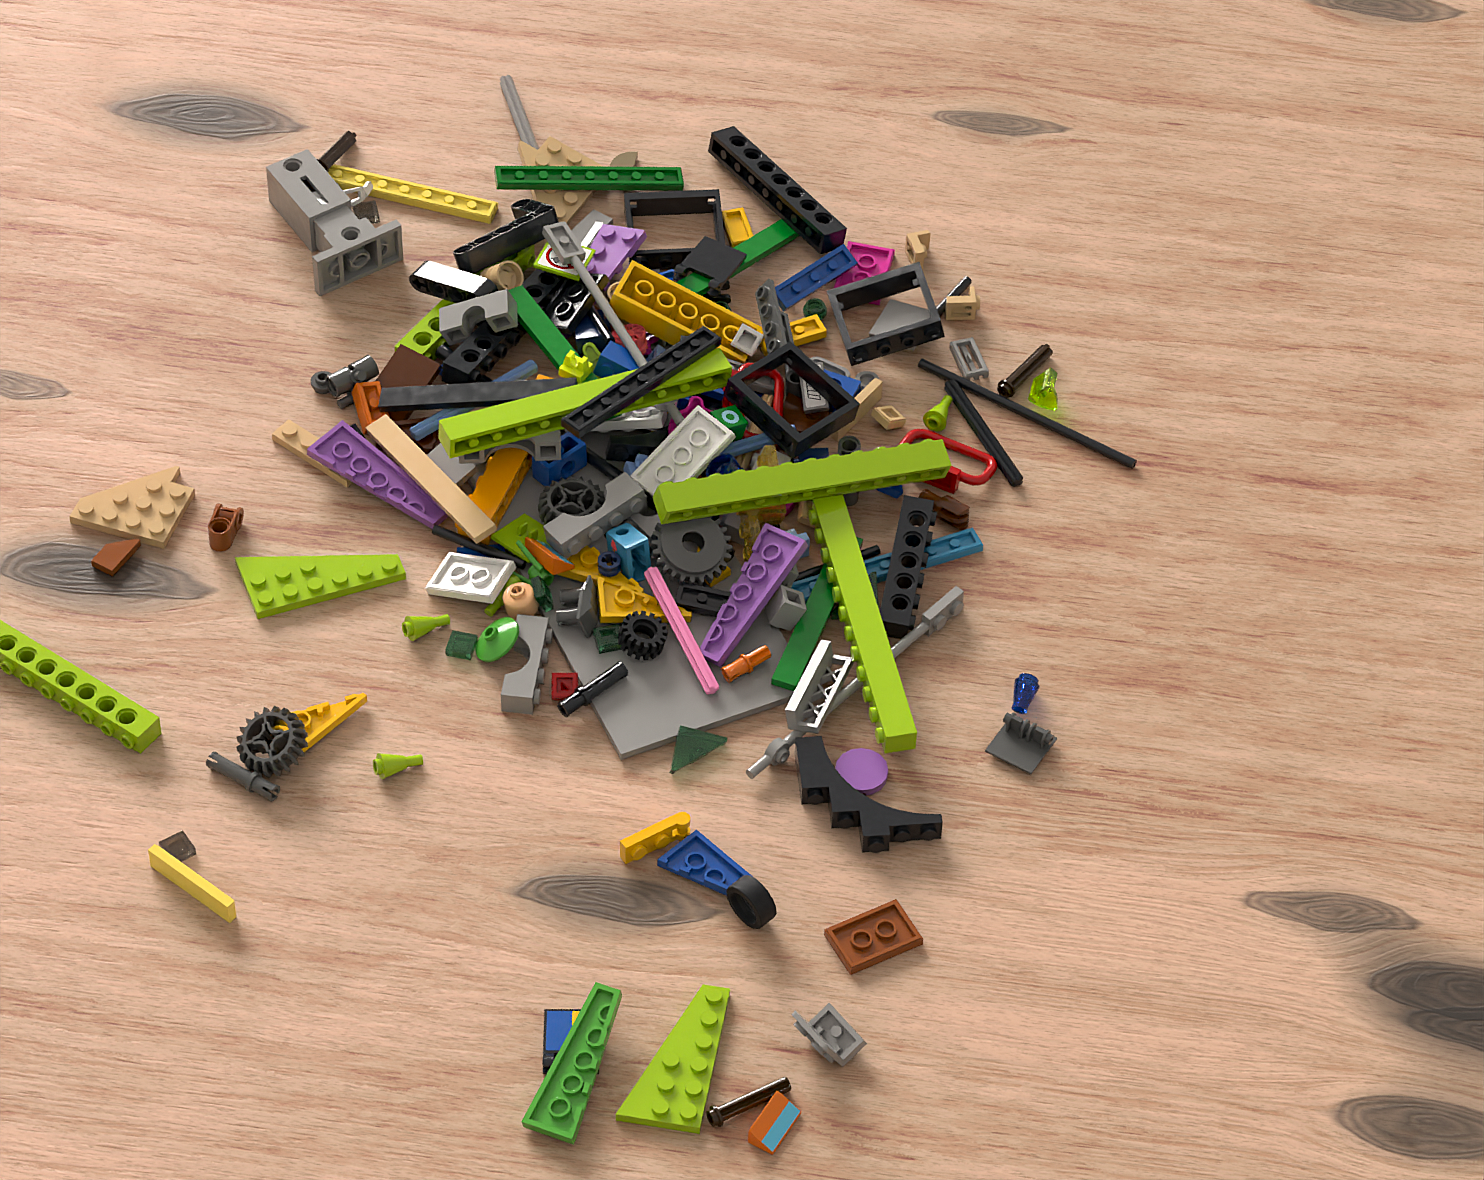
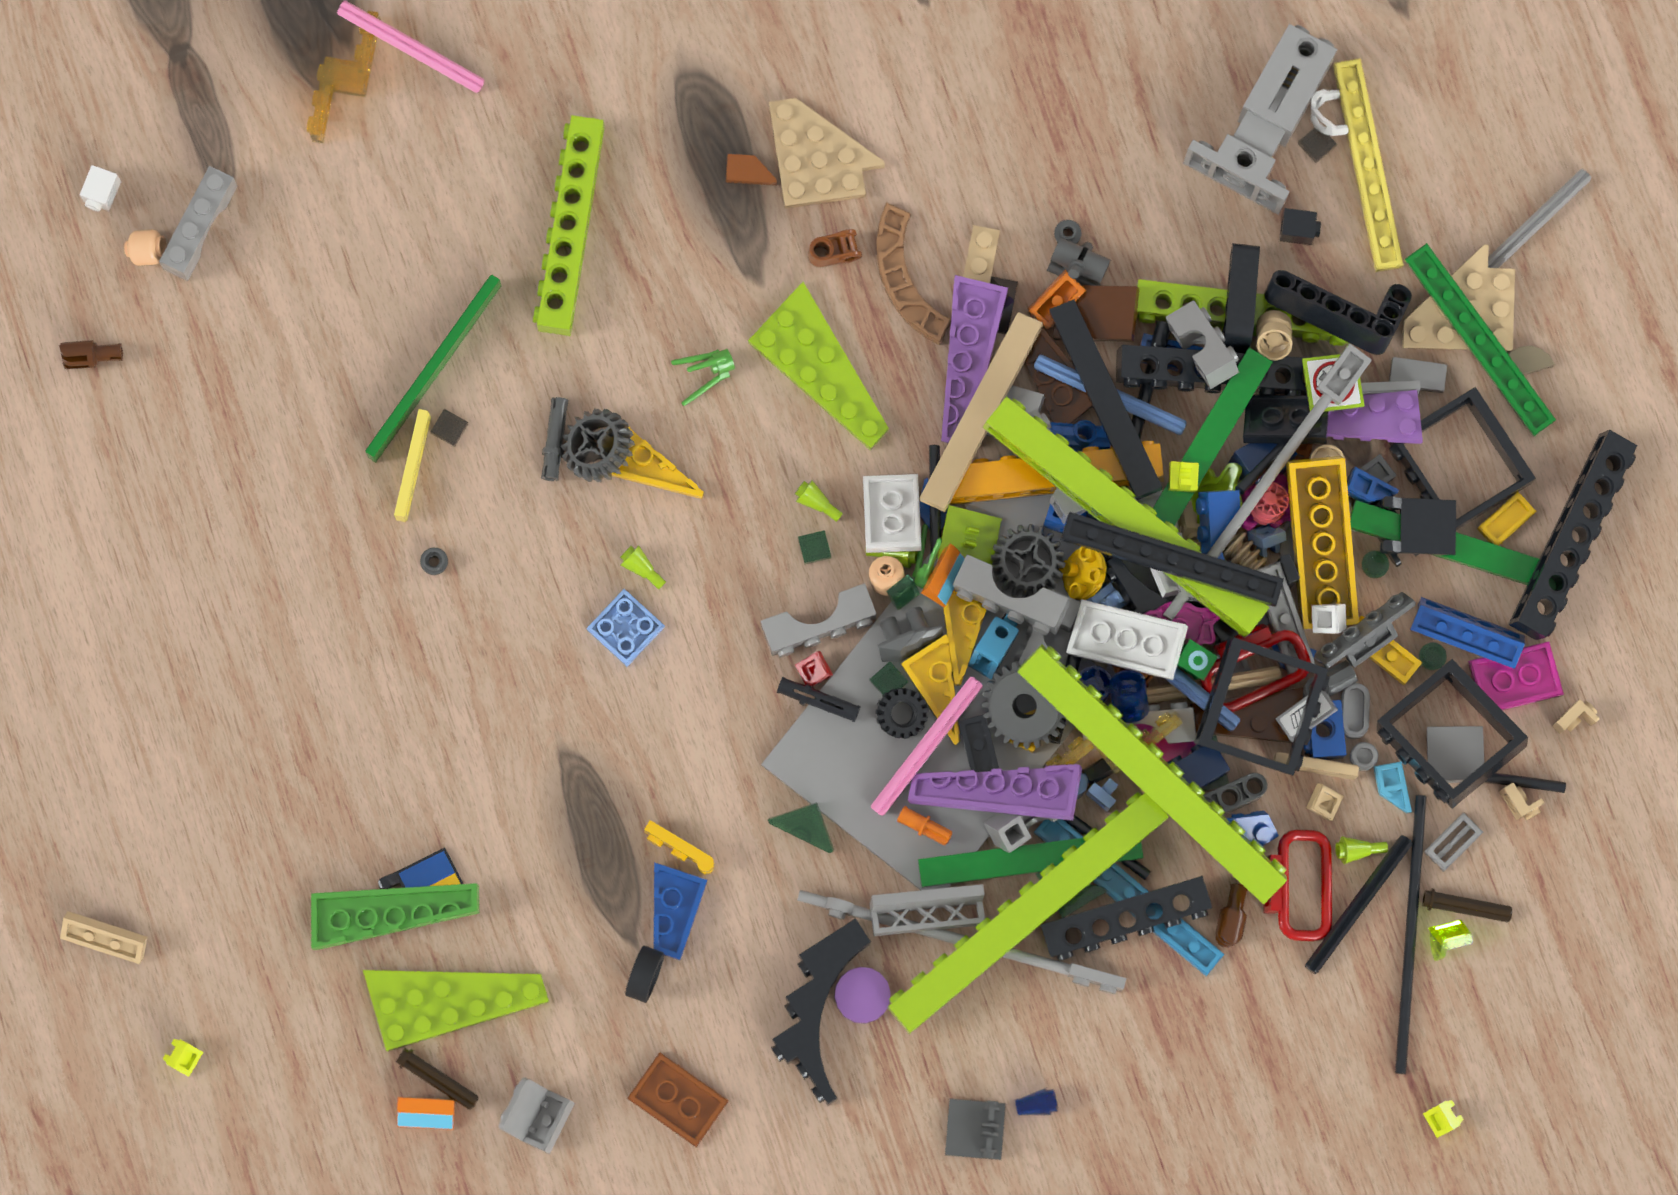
camera: 60 degrees right, 30 degrees up
dark brown axle [317,131,357,172] -> none
bright green dish [475,617,519,662] -> none
dark blue bush [598,551,621,577] -> none
none -> green tile [365,275,501,463]
none -> dark grey plate [420,547,448,575]
none -> light blue tile [586,589,665,667]
none -> bright green plant [671,349,735,406]
none -> medium nougat tile [876,202,951,345]
none -> yellow dish [1059,547,1106,600]
none -> black brick [1279,208,1321,245]
none -> medium azure tile [1373,762,1412,814]
none -> neon yellow tile [1423,1100,1463,1138]

